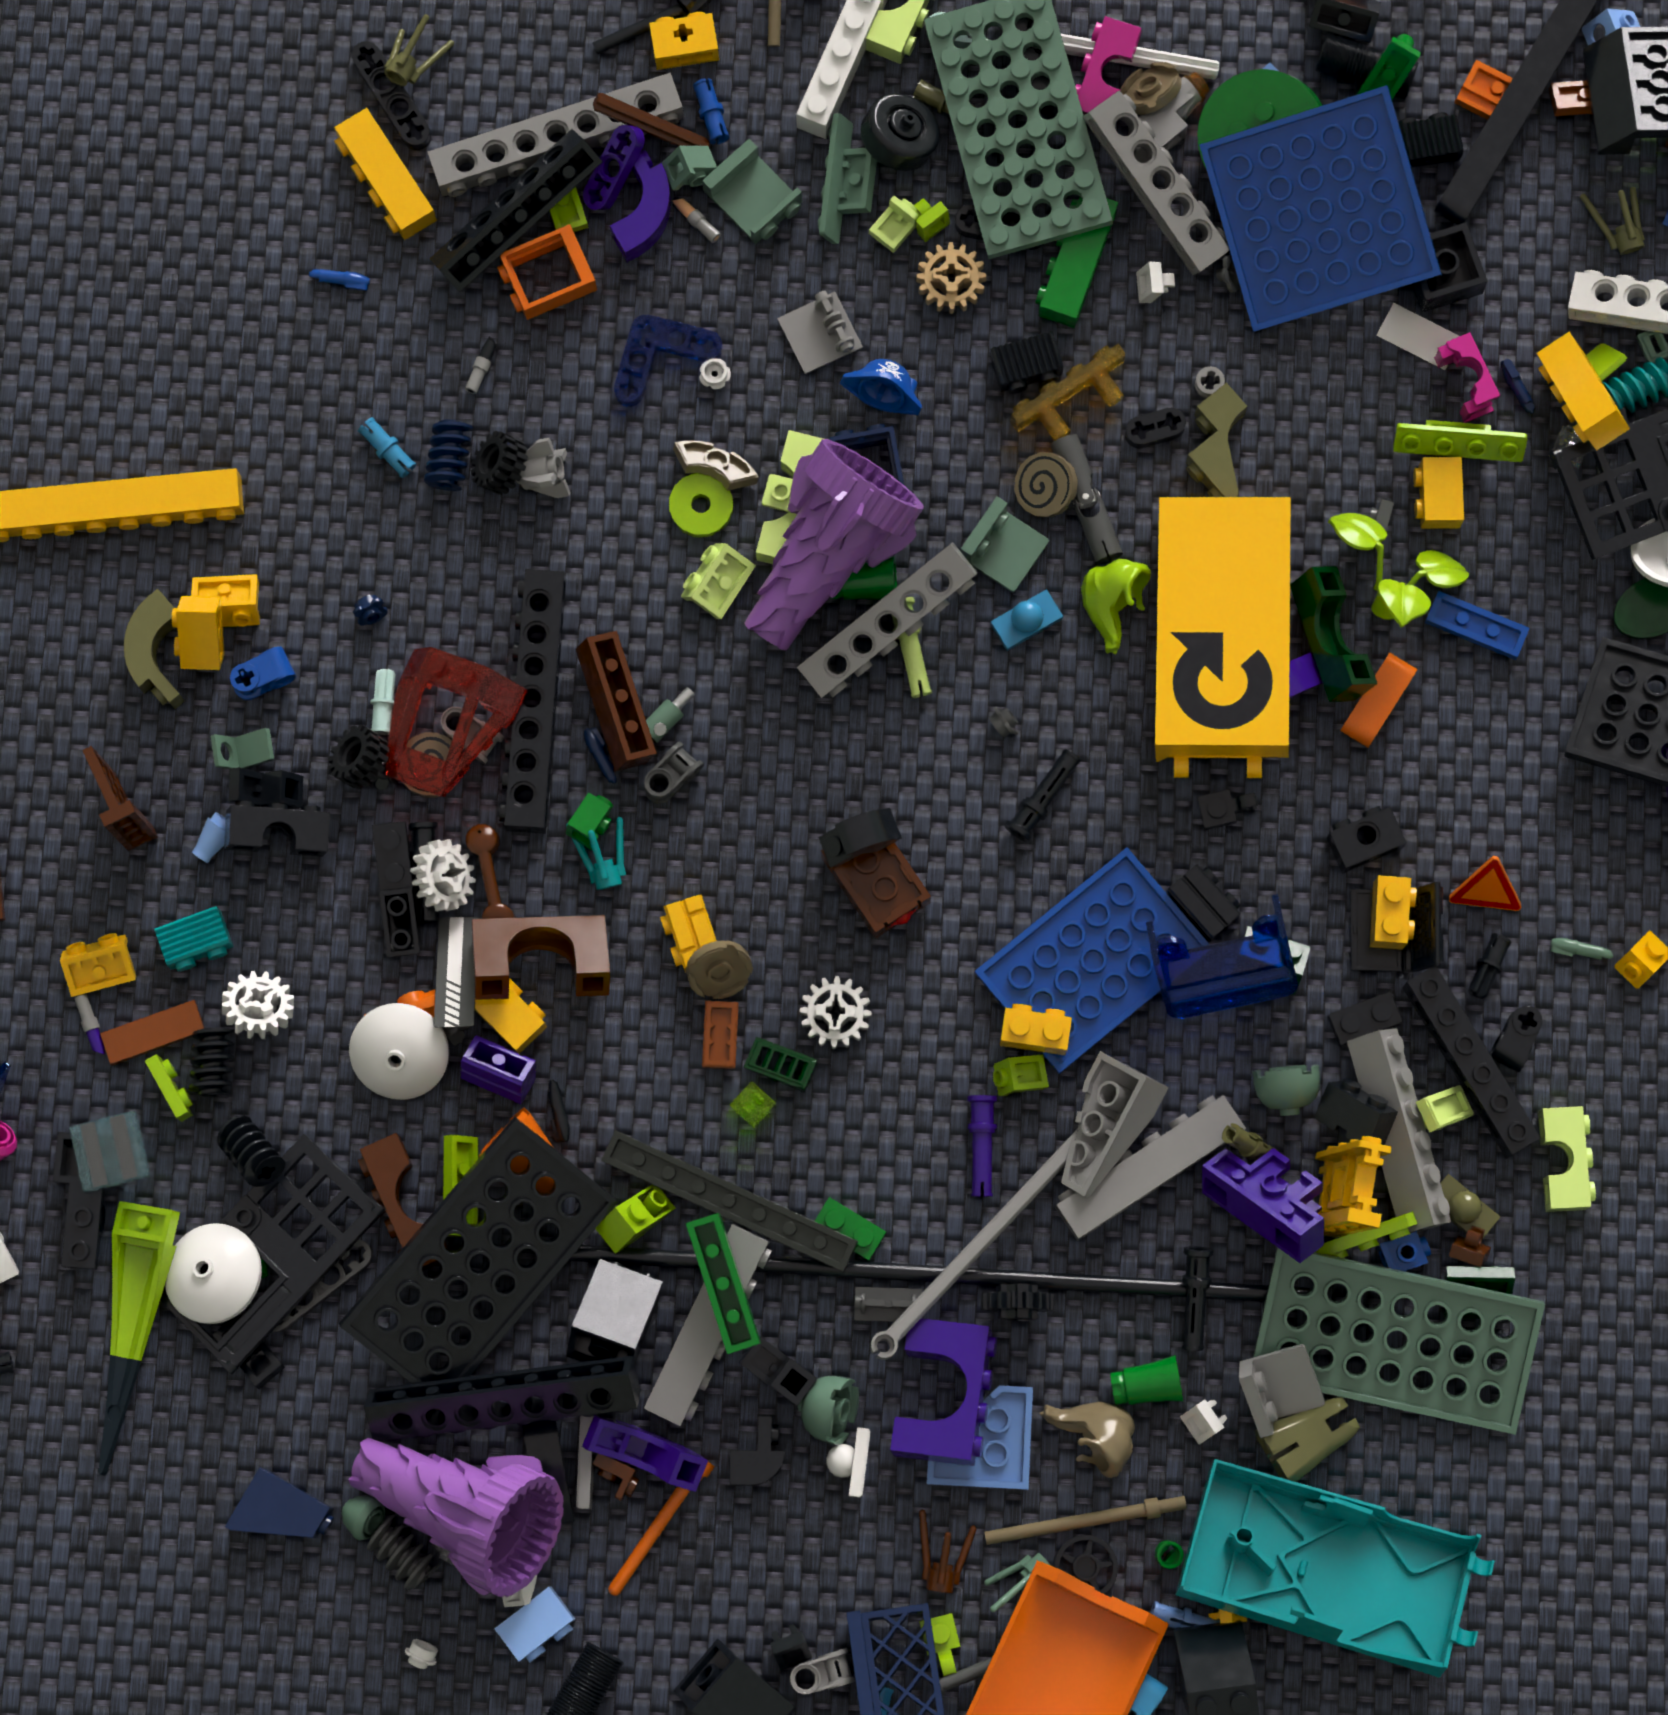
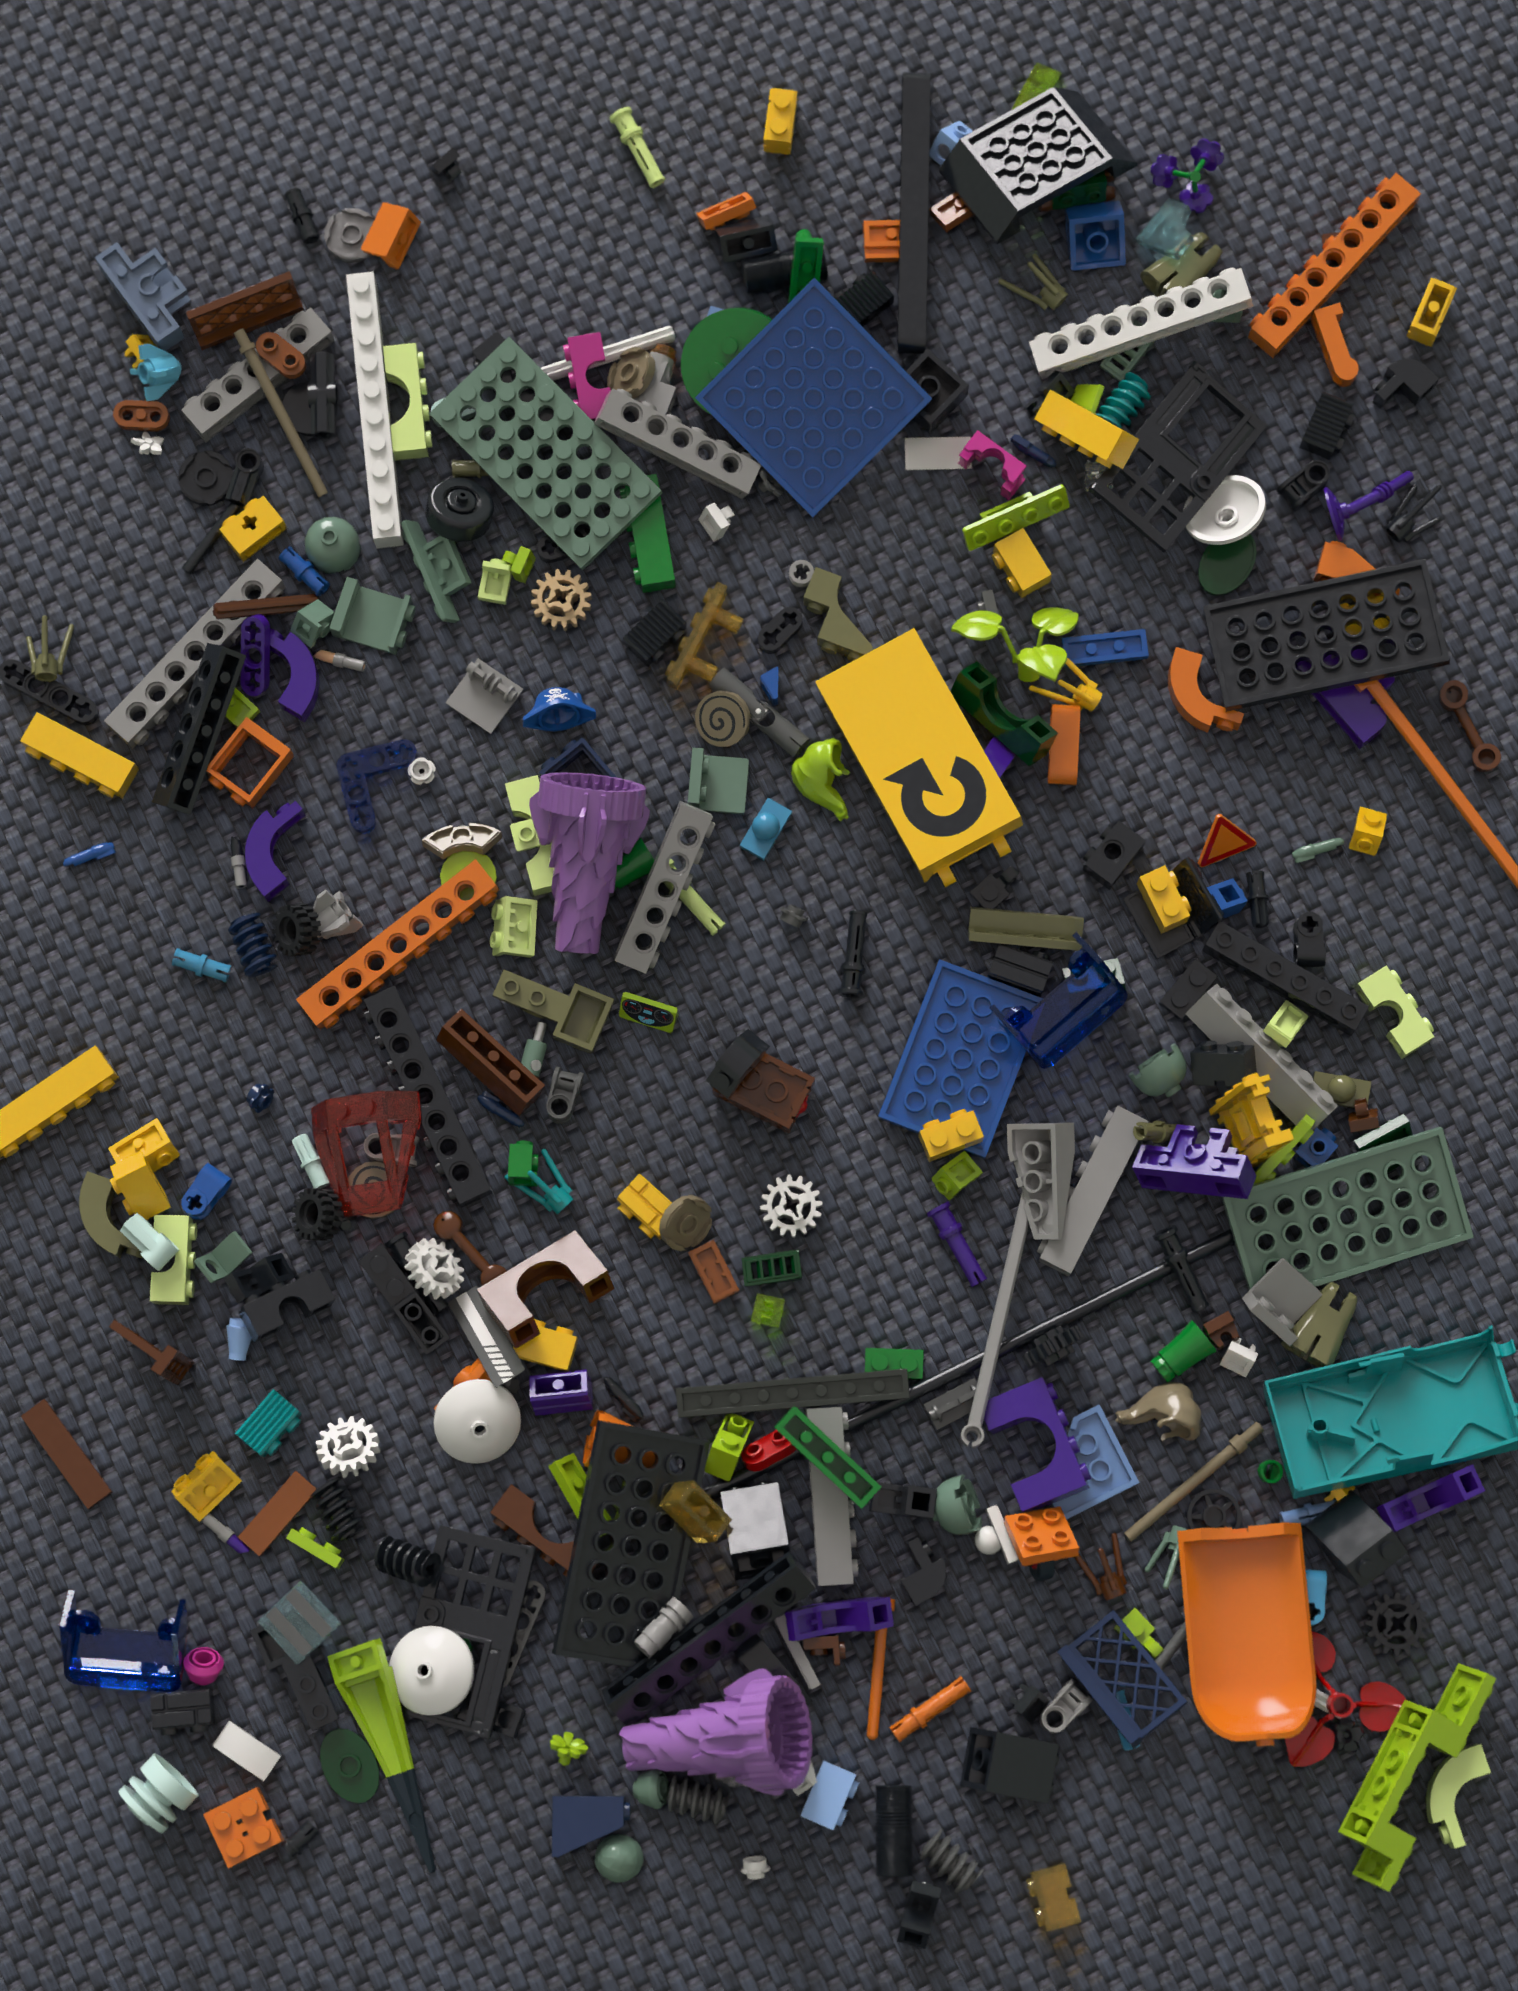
camera: 30 degrees left, 0 degrees up
none -> light aqua piece [120,1213,179,1271]
none -> yellowish green arch [150,1215,197,1305]
none -> dark purple arch [245,801,306,902]
none -> orange brick [296,859,499,1030]
none -> sand green cylinder [305,516,361,574]
none -> dark green piece [320,1729,380,1803]
none -> olive plate [493,970,615,1053]
none -> lime plant [550,1732,588,1766]
none -> sand green piece [595,1834,643,1882]
none -> slope [619,992,678,1033]
none -> light grey axle [634,1597,694,1658]
none -> clear yellow brick [659,1480,732,1544]
none -> red plate [741,1430,796,1471]
none -> blue slope [760,666,779,706]
none -> orange pin [889,1676,972,1743]
none -> olive fence [968,907,1084,951]
none -> orange plate [1004,1506,1079,1581]
none -> black plate [1025,370,1075,416]
none -> yellow plant [1029,658,1102,712]
none -> orange arch [1168,647,1244,733]
none -> reddish brown tile [1203,1311,1239,1350]
none -> blue brick [1207,878,1248,919]
none -> dark purple arch [1376,1464,1485,1532]

